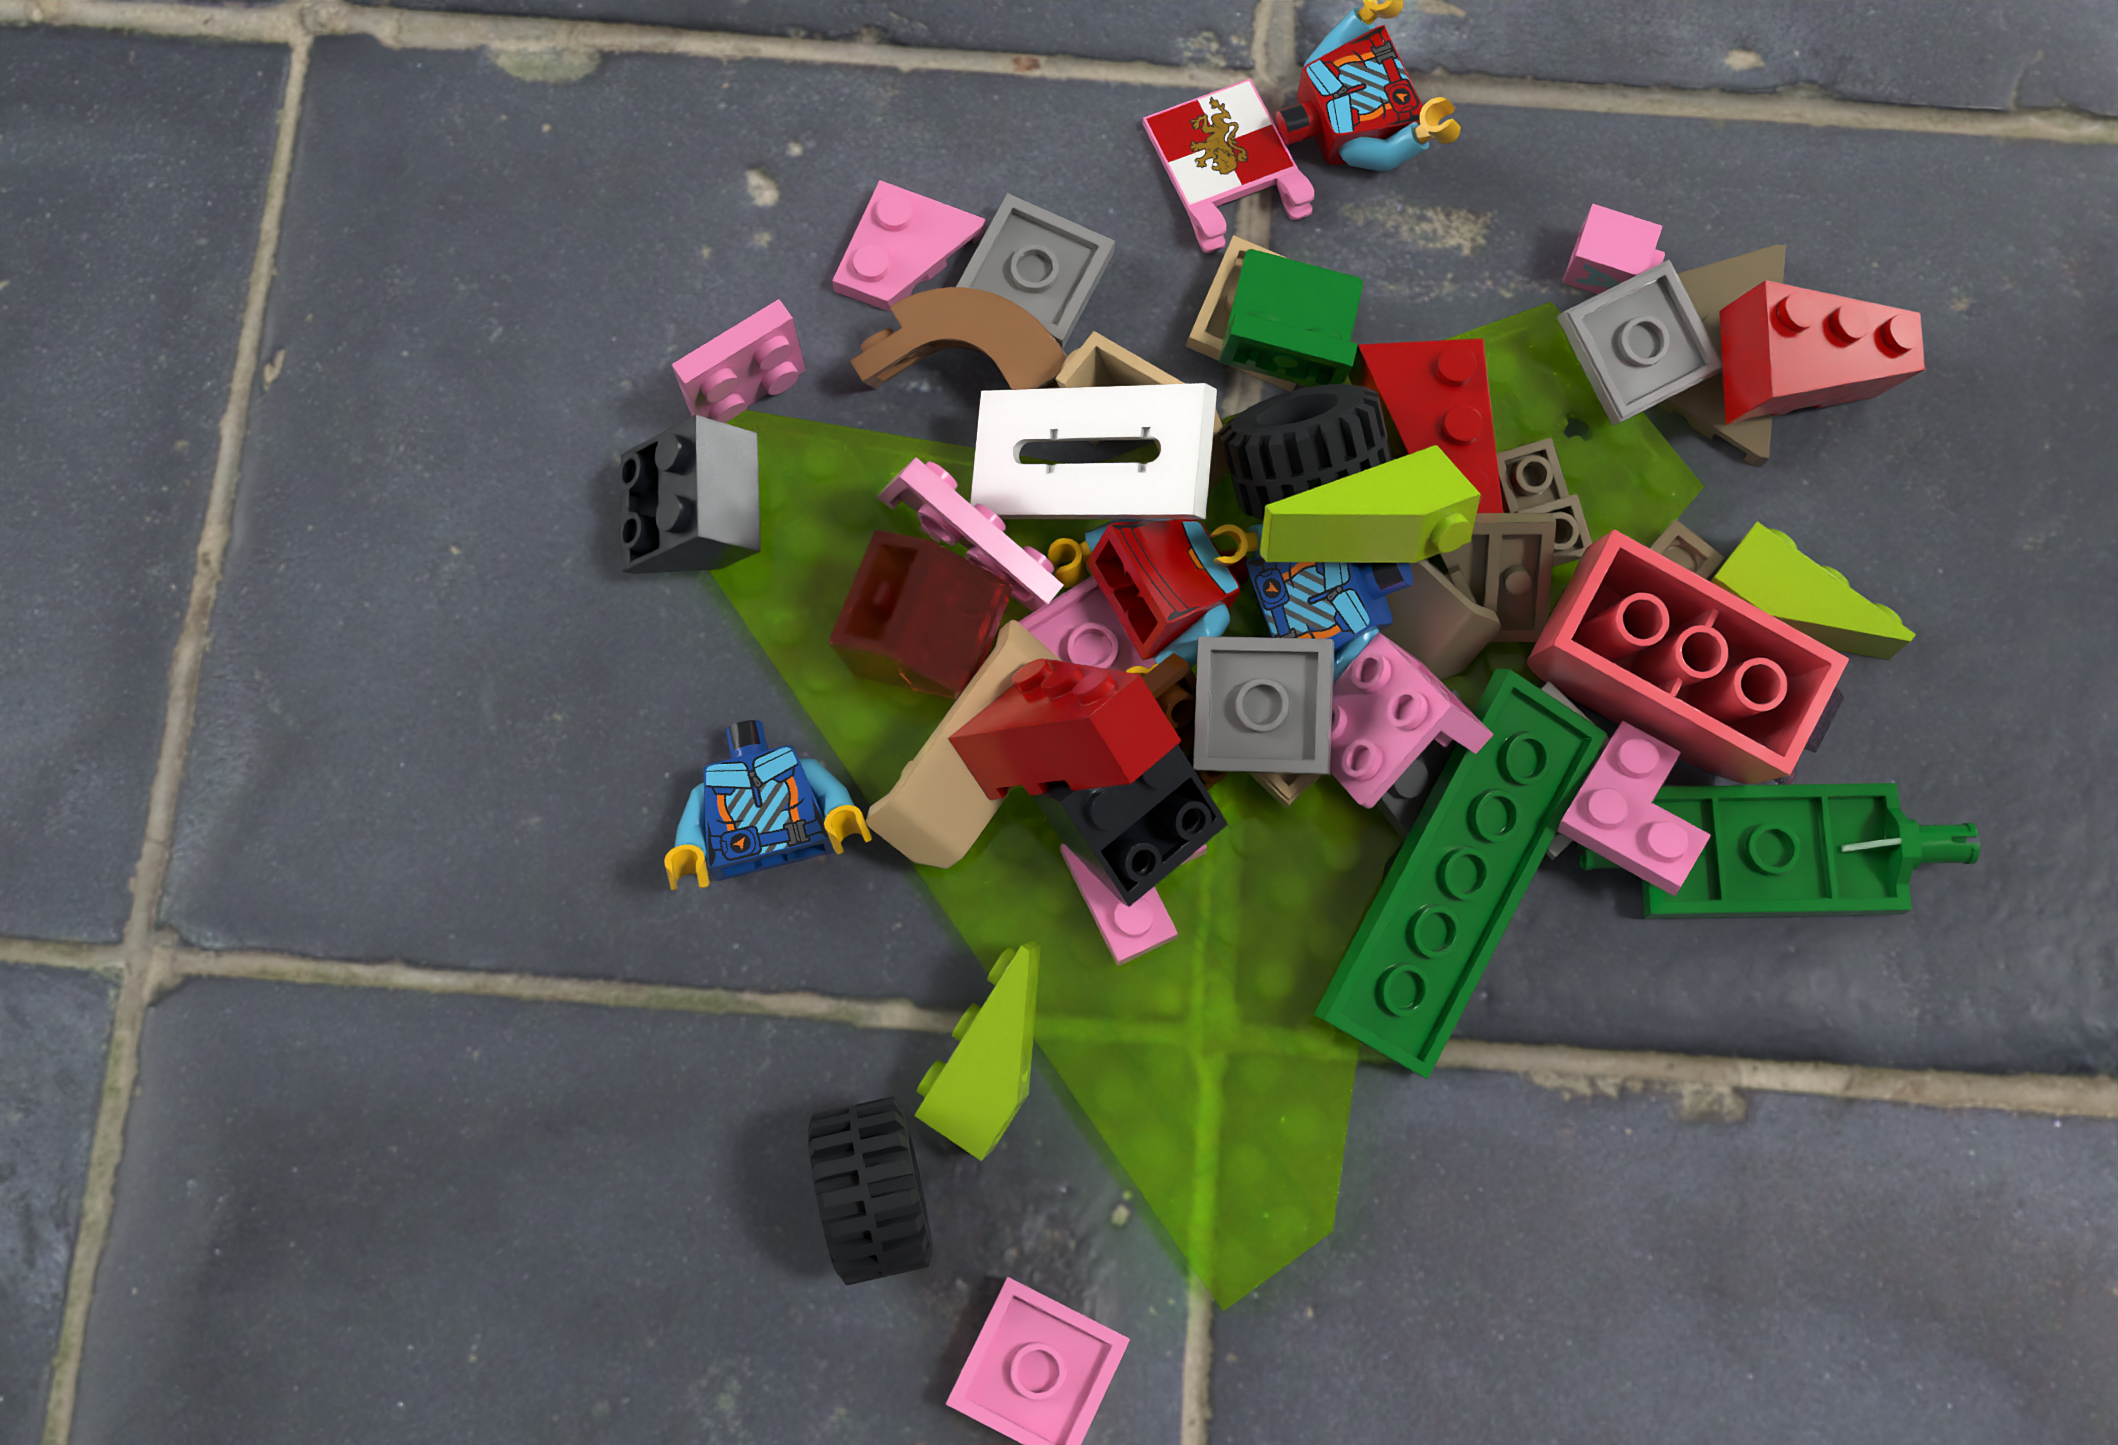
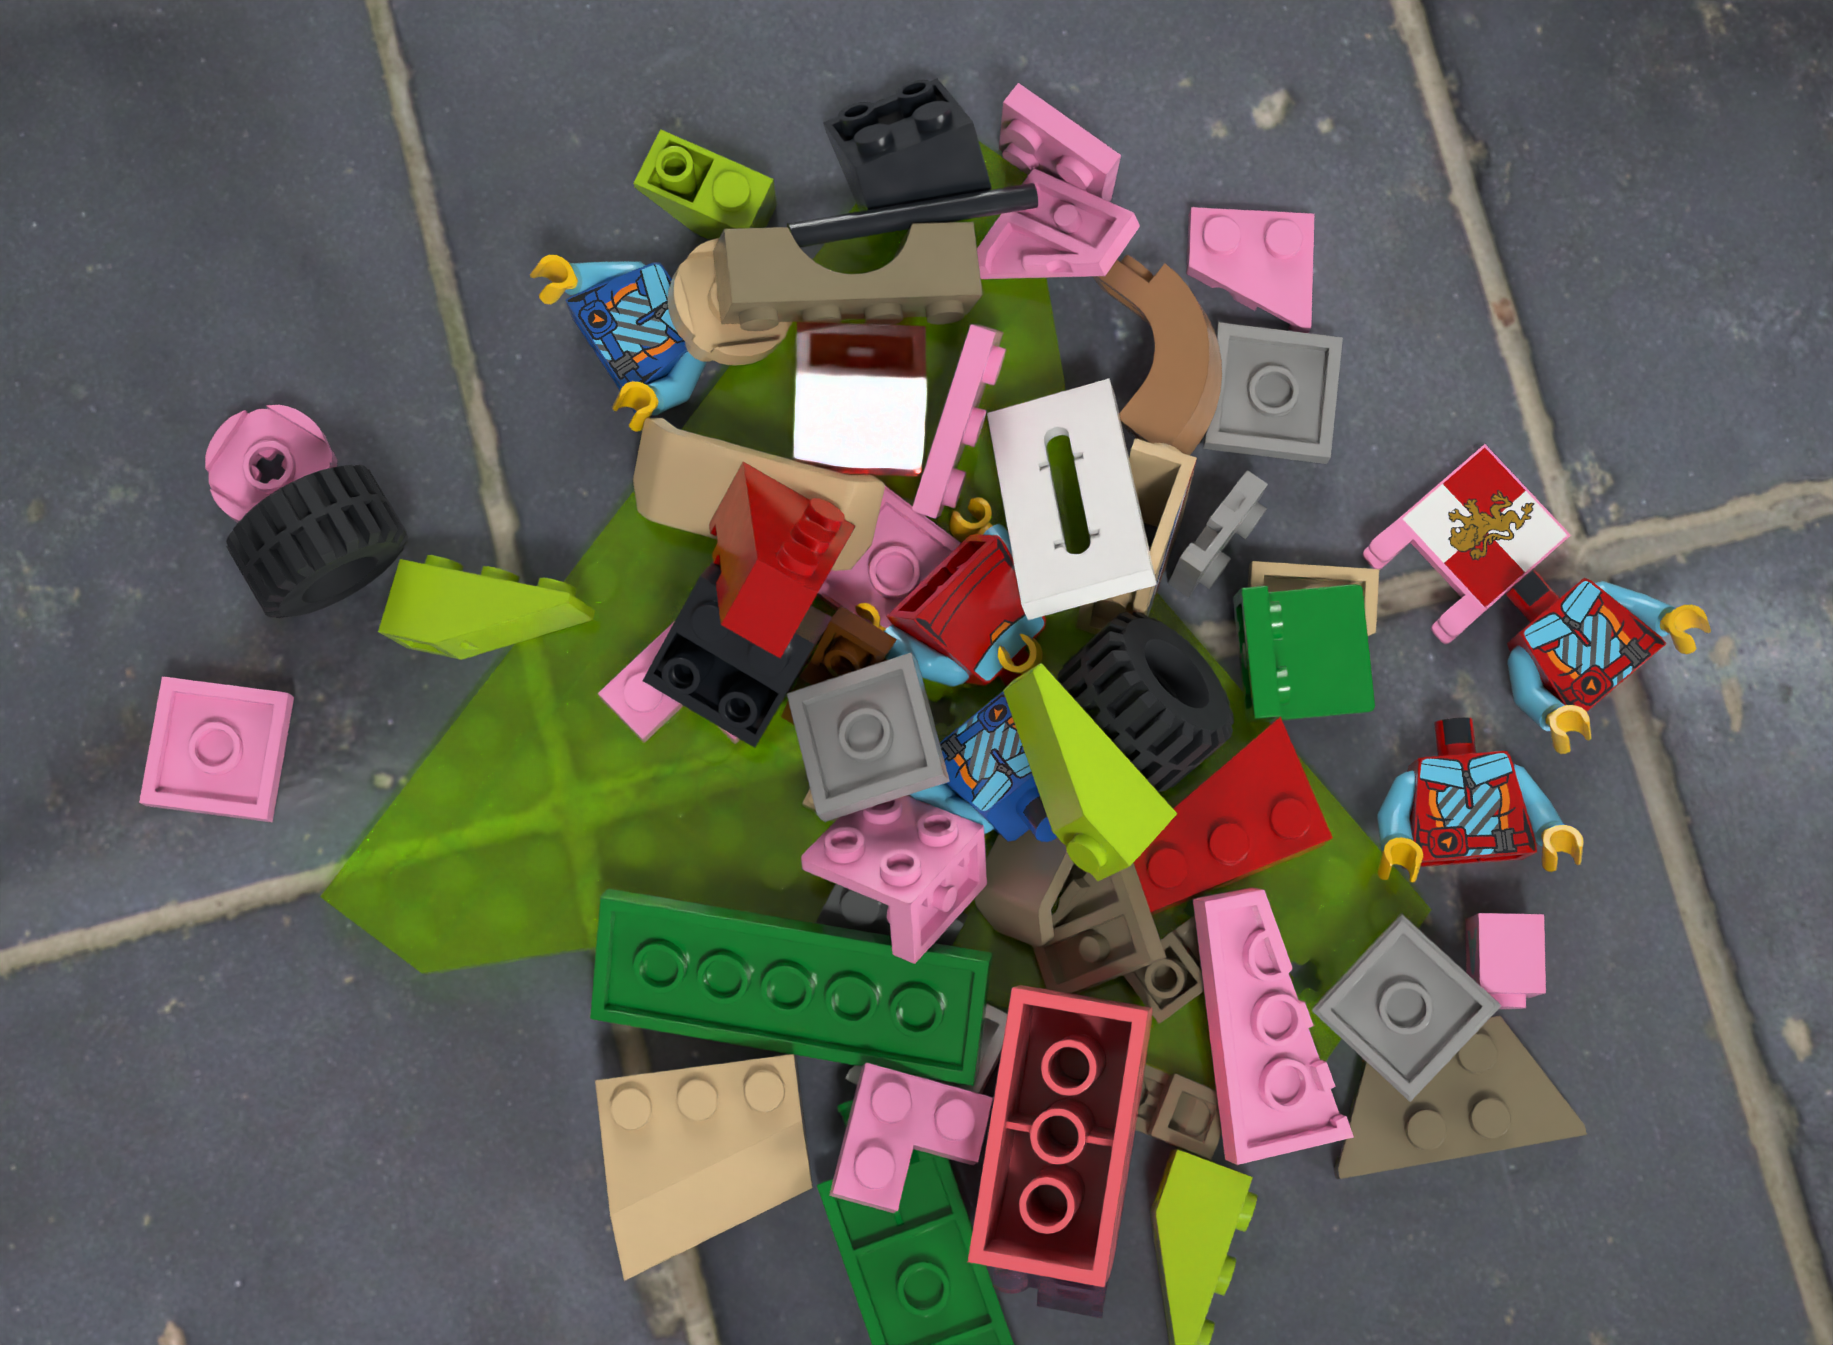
camera: 70 degrees right, 5 degrees up
wedge [1719,280,1925,425] -> none
none -> bright pink plate [205,405,337,523]
none -> tan wedge [595,1054,813,1281]
none -> lime slope [633,129,777,240]
none -> tan plate [668,238,792,365]
none -> dark tan arch [713,222,983,331]
none -> black bar [787,183,1038,247]
none -> bright pink wing [977,168,1140,279]
none -> light grey wing [1168,470,1268,598]
none -> bright pink wing [1193,887,1354,1165]
none -> torso [1377,717,1584,883]

